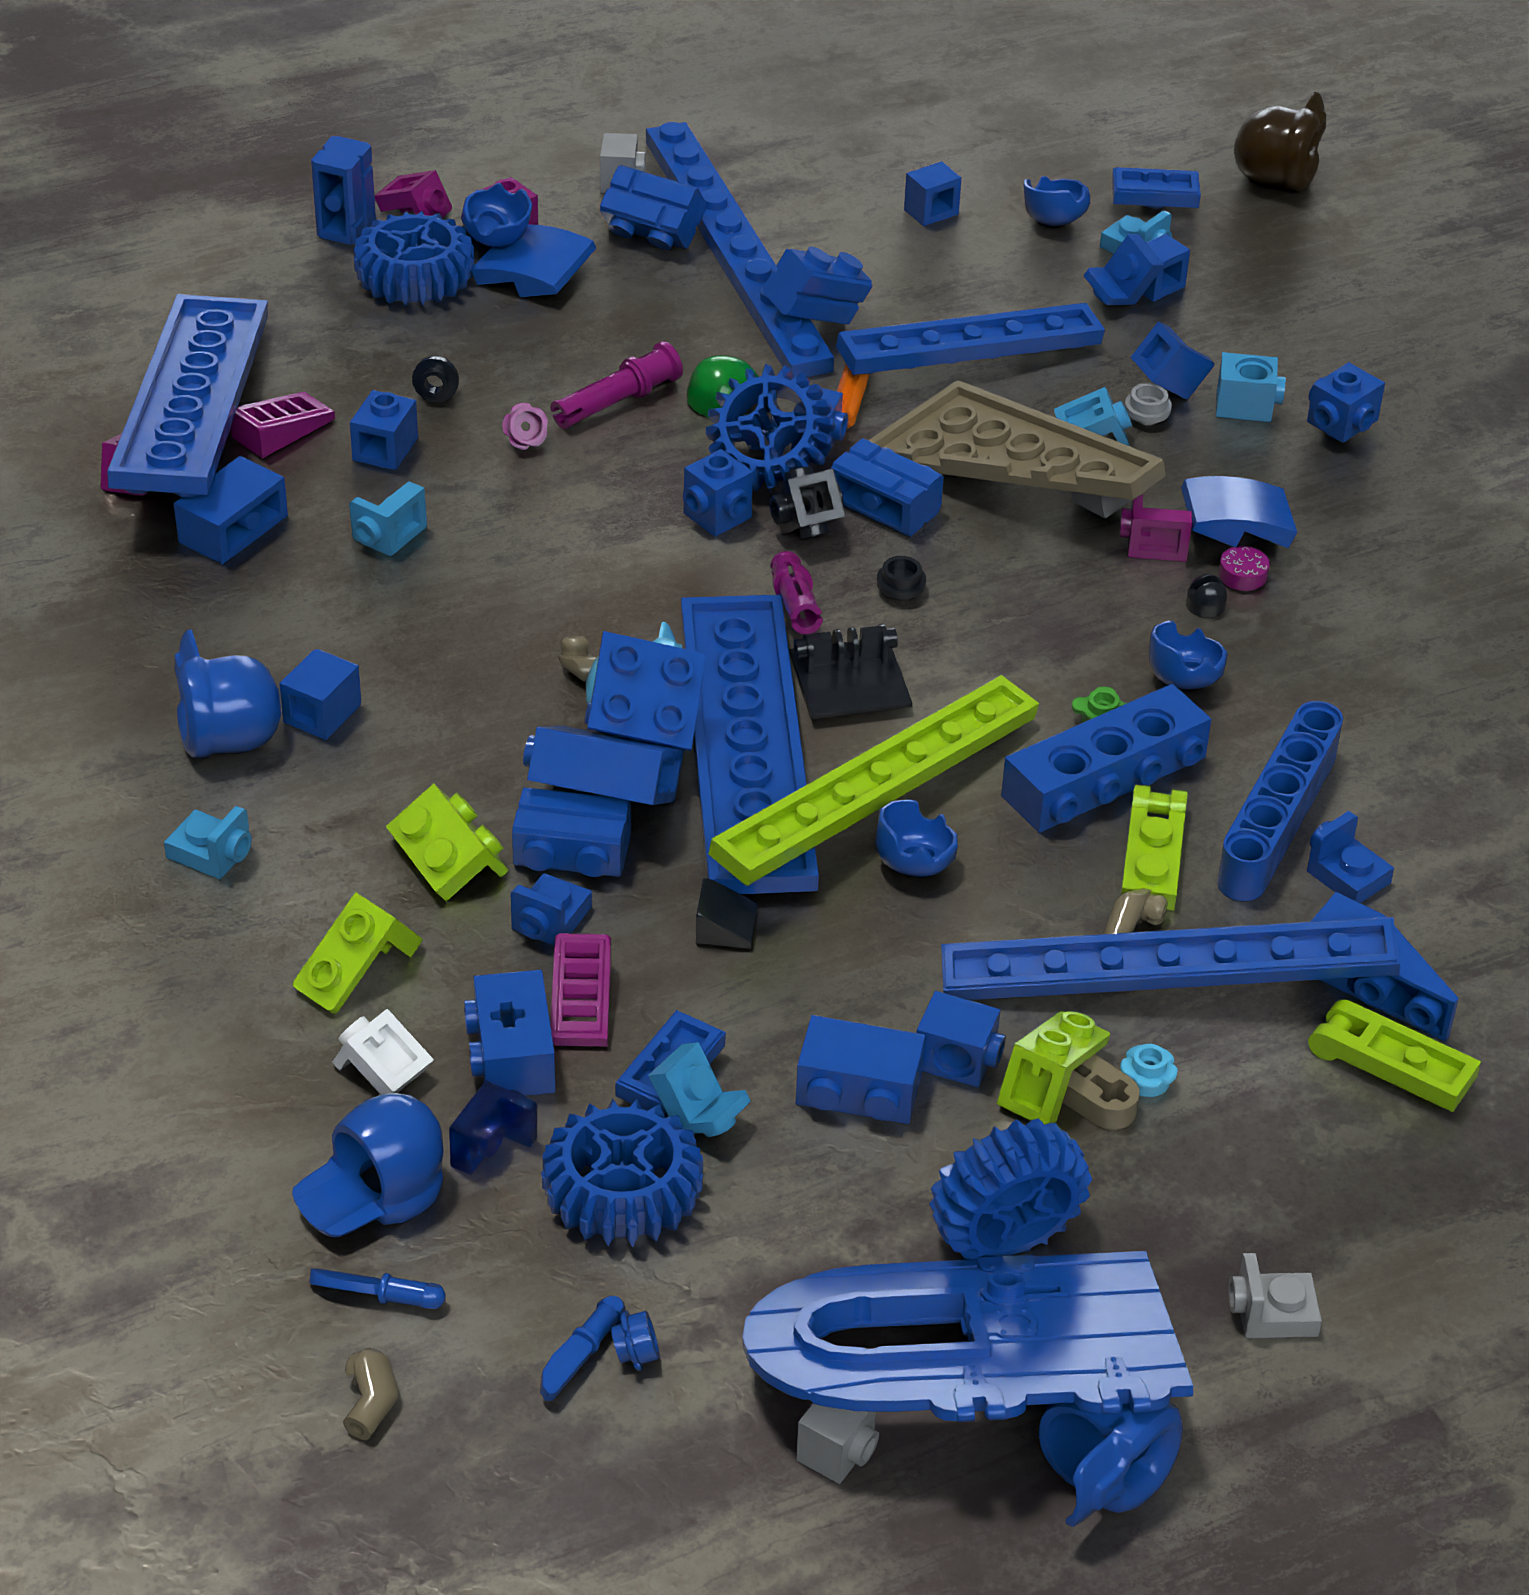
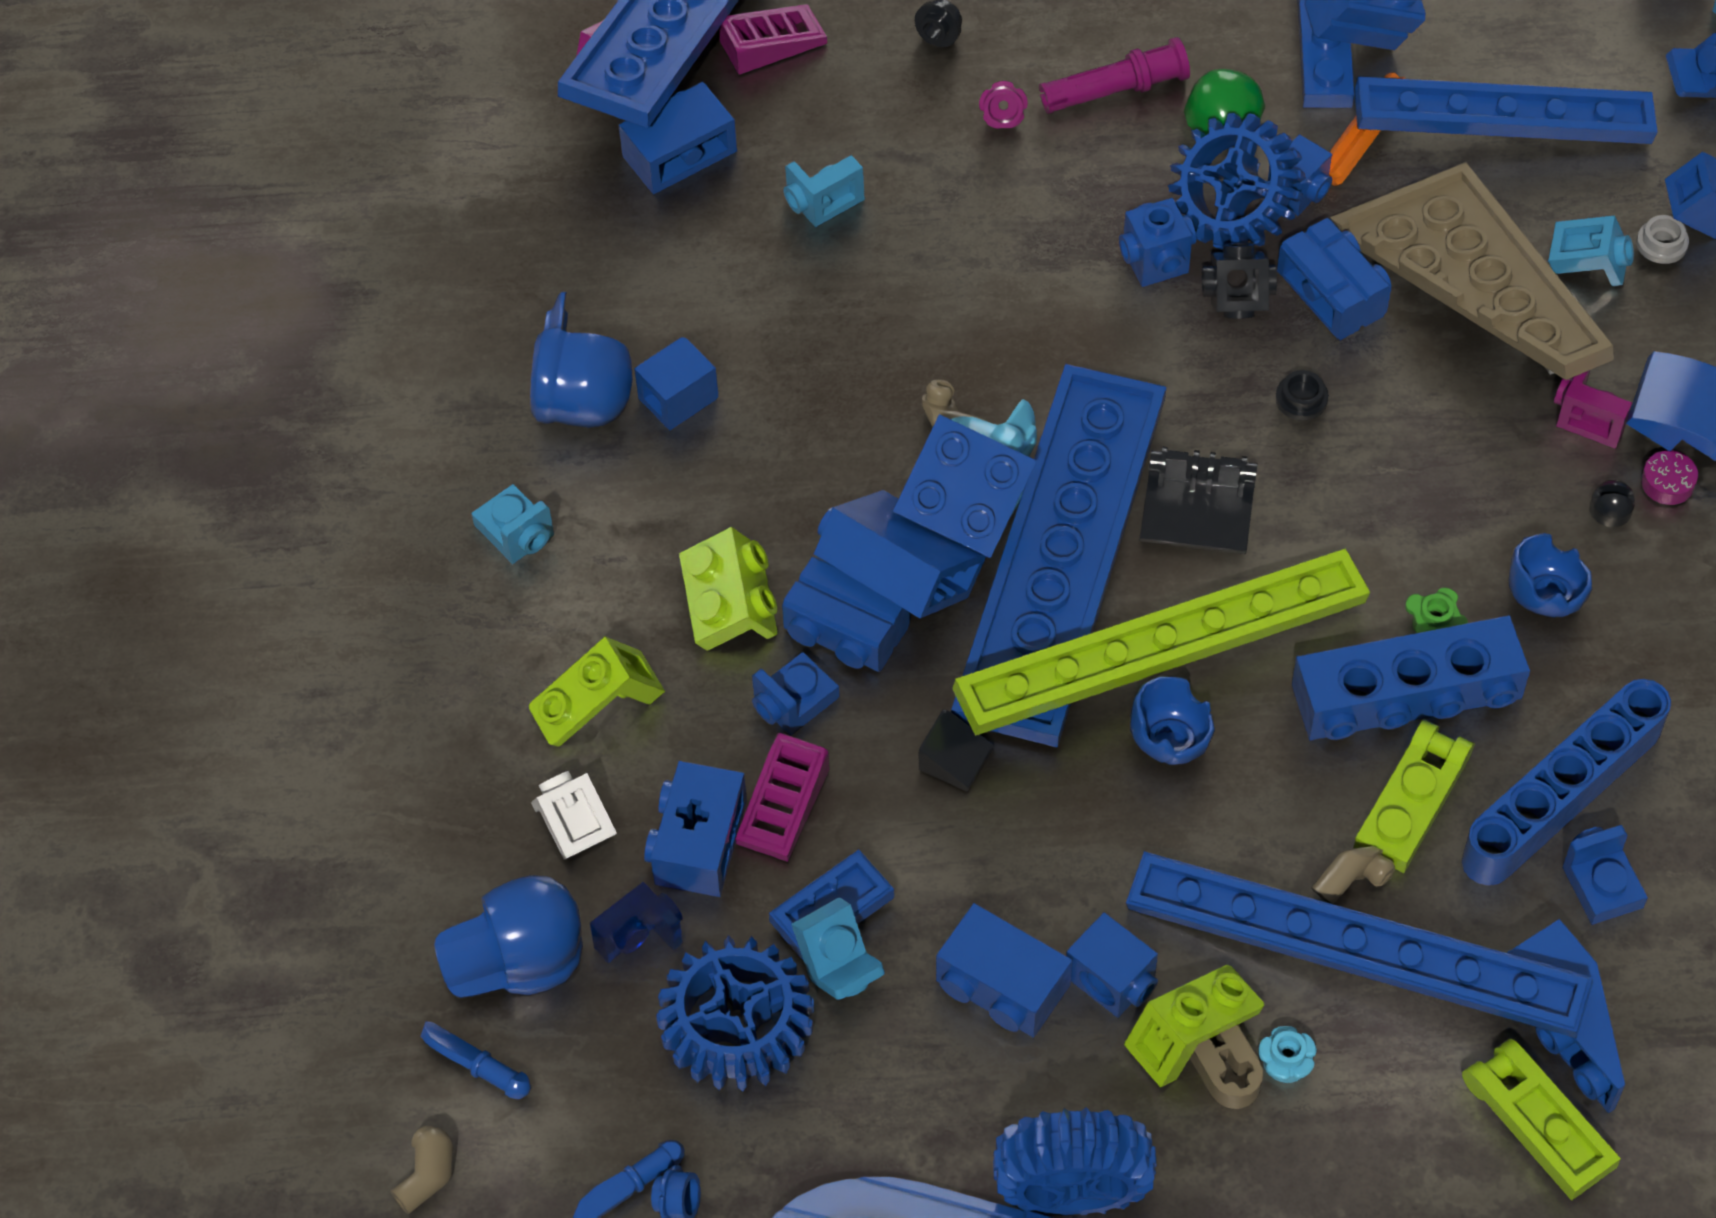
camera: 25 degrees right, 15 degrees up
blue brick [350,390,418,470] -> none
magenta pin [770,551,823,634] -> none

